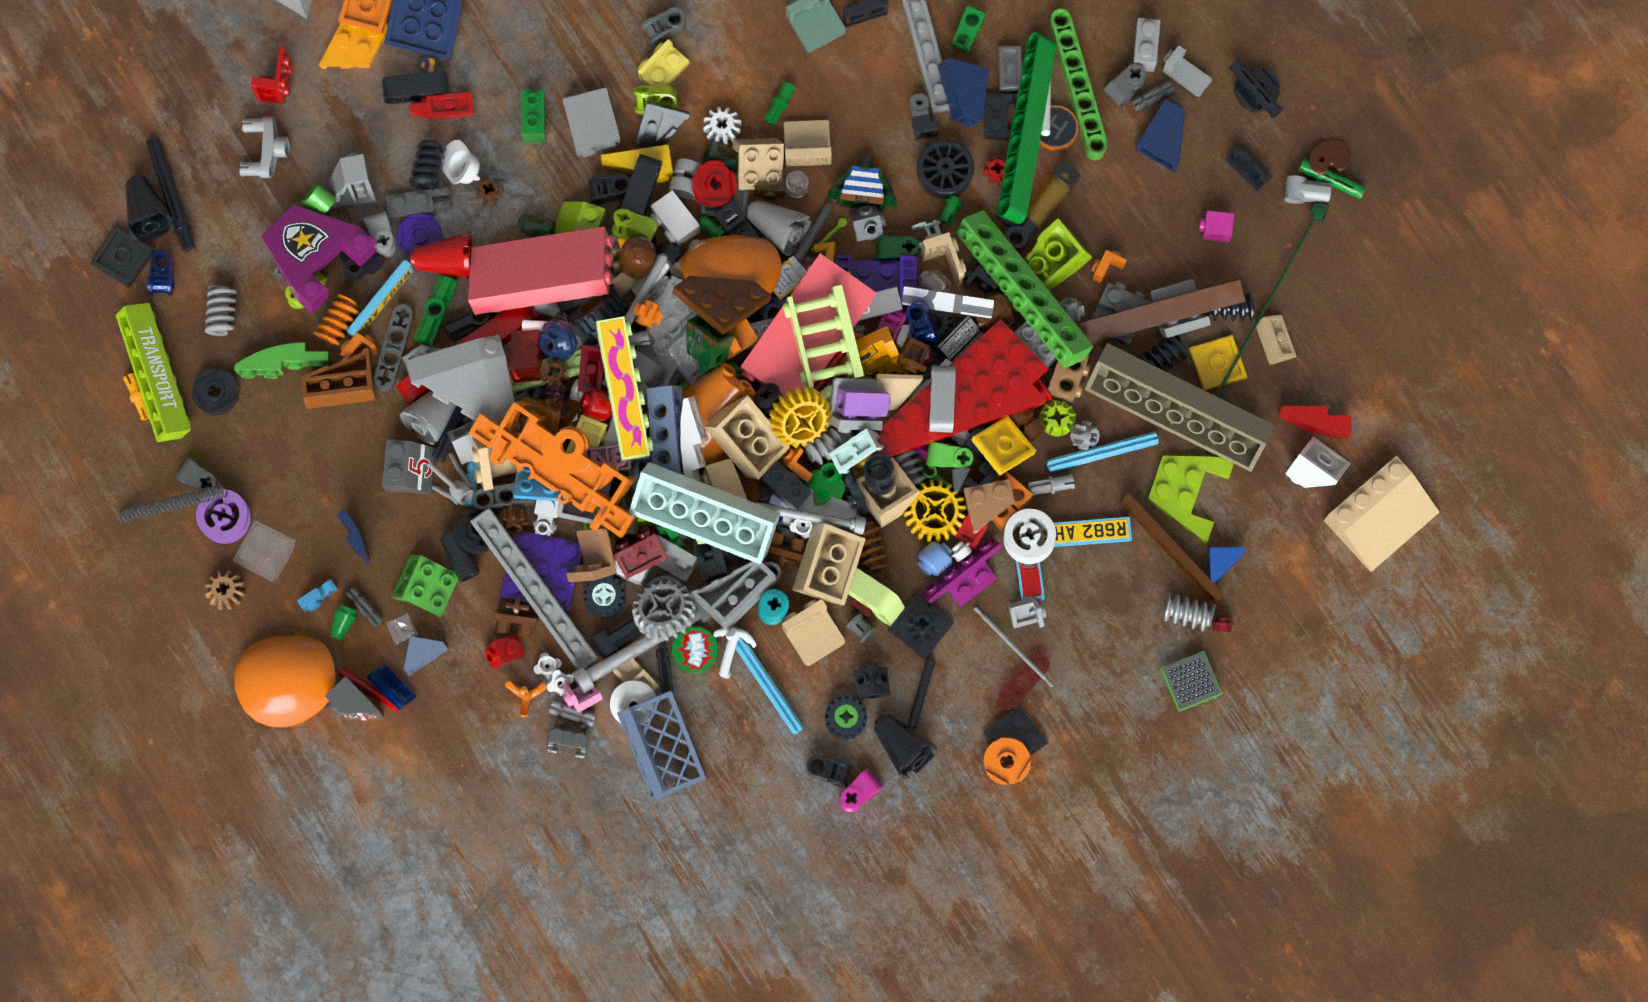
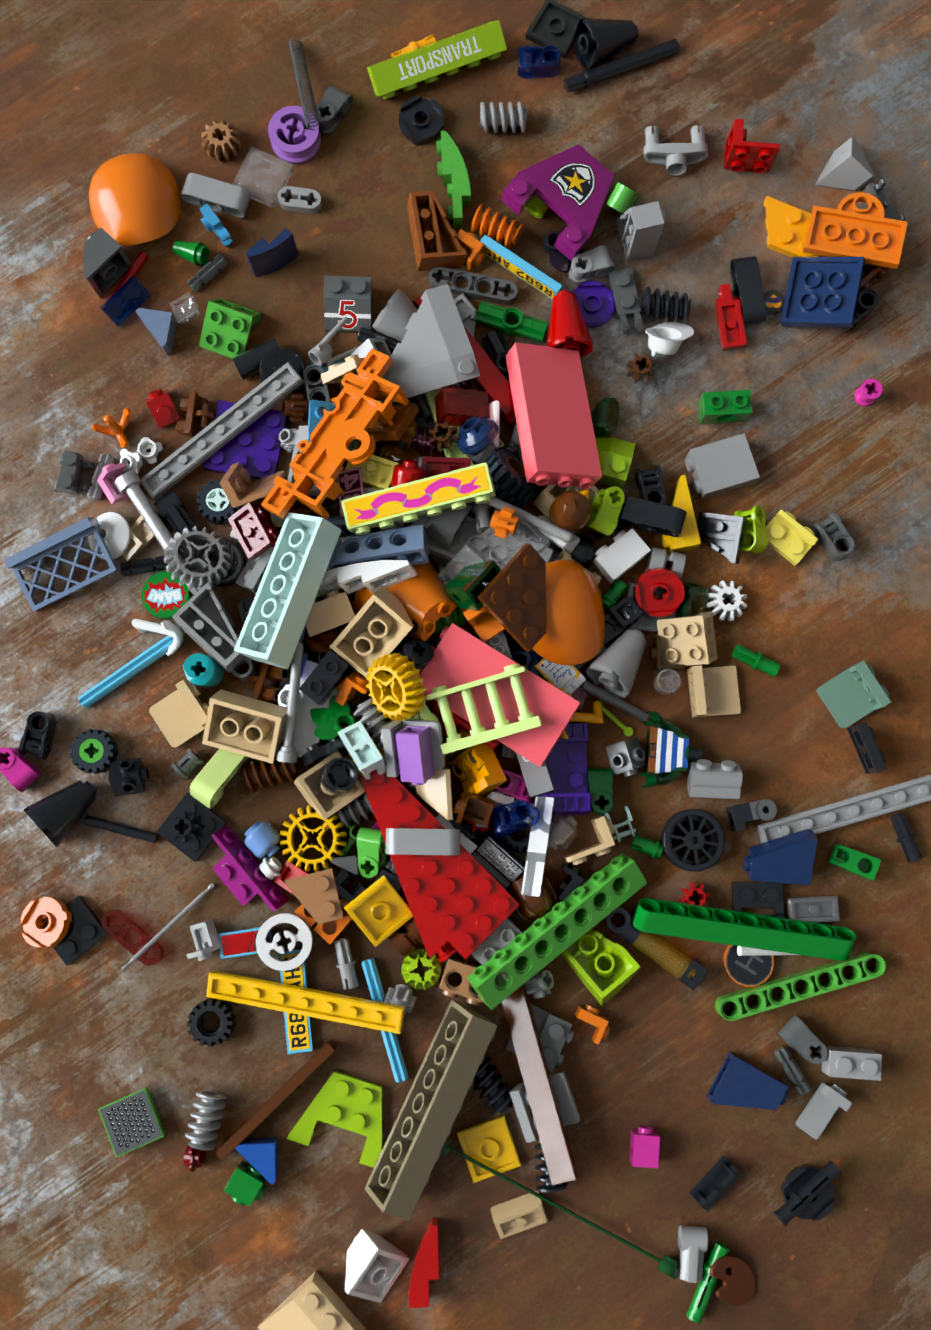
camera: 90 degrees right, 5 degrees up
none -> light grey beam [181,173,251,218]
none -> black tyre [187,998,236,1047]
none -> yellow tile [206,970,405,1034]
none -> green brick [224,1161,267,1207]
none -> light grey beam [278,186,322,214]
none -> light grey brick [687,759,743,799]

